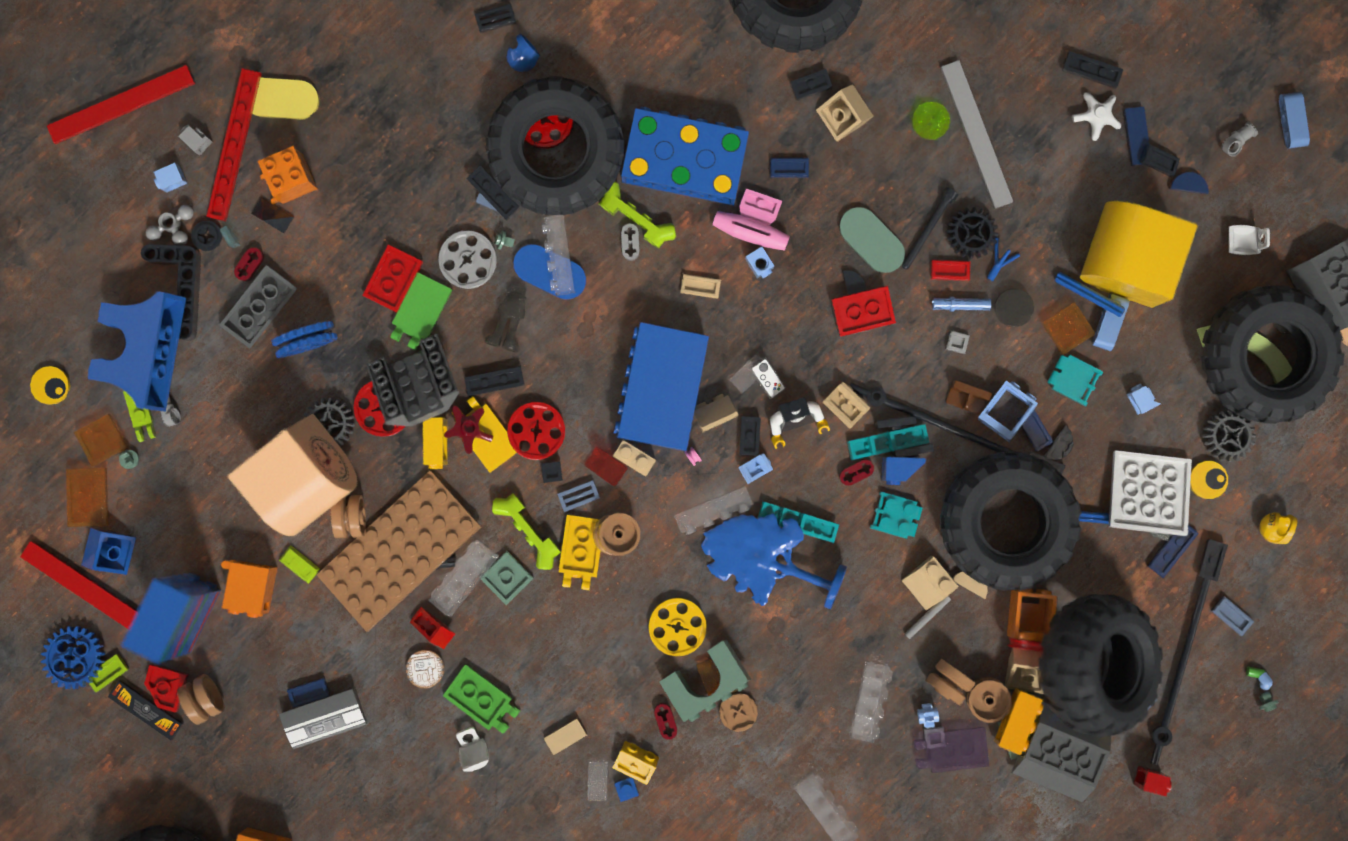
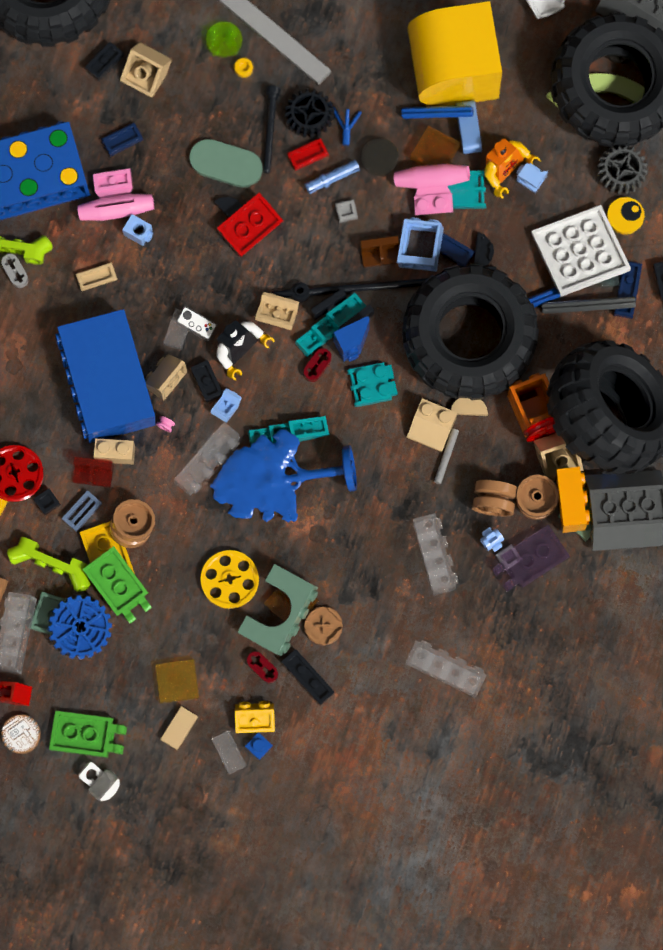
camera: 25 degrees left, 10 degrees down
none -> blue piece [47,595,112,660]
none -> bright green tile [83,546,152,624]
none -> clear yellow plate [156,659,199,704]
none -> yellow tile [234,58,253,78]
none -> black plate [282,649,335,706]
none -> bright pink plate [394,164,470,215]
none -> torso [484,139,540,199]
none -> dark grey axle [542,297,636,314]

